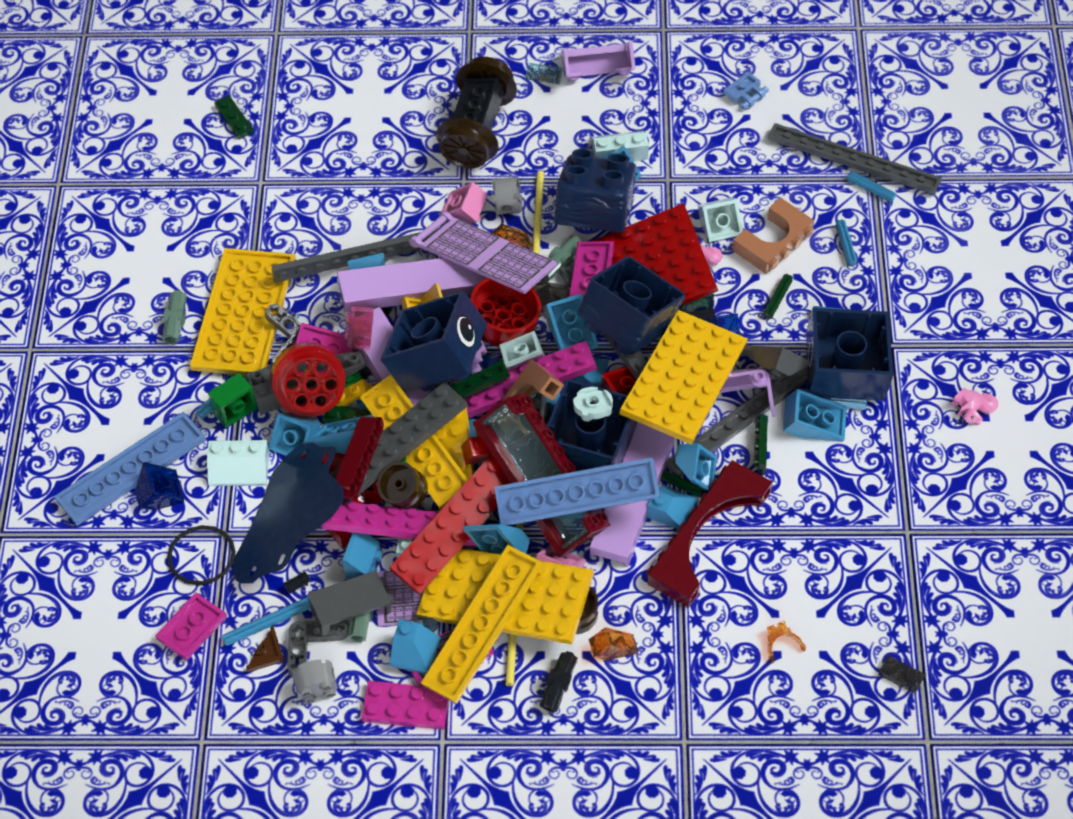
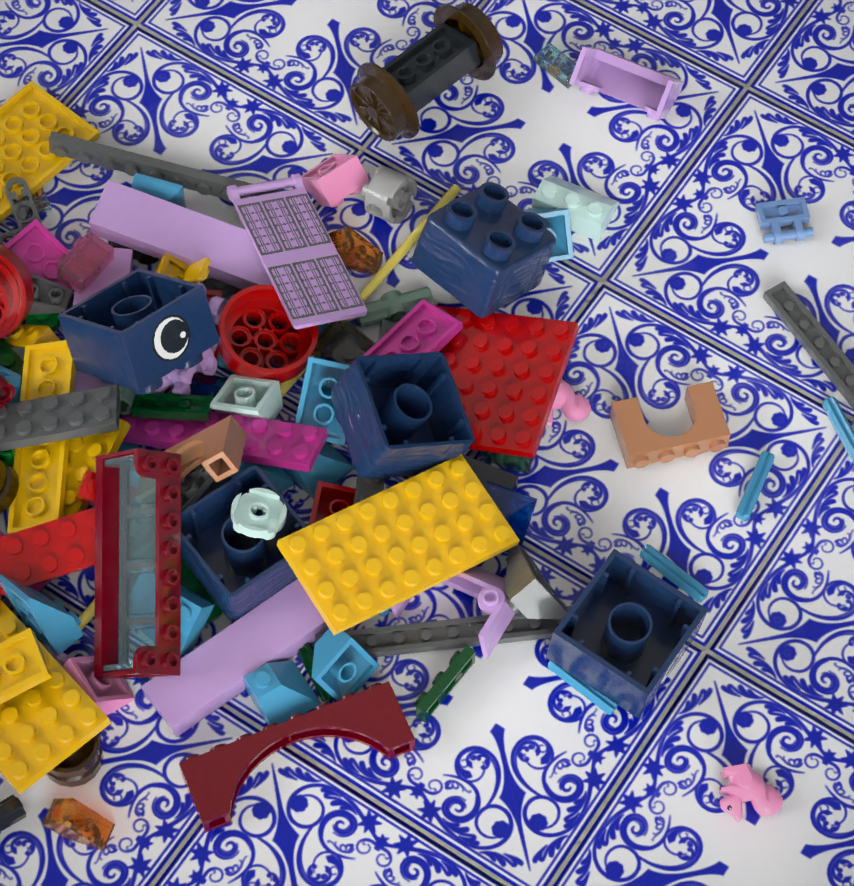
camera: 30 degrees right, 5 degrees up
medium blue plate [494,457,661,526] -> none
light aqua slope [697,197,743,242] -> none
dark green axle [763,274,793,319] -> none
dark azure slope [783,389,847,442] -> none

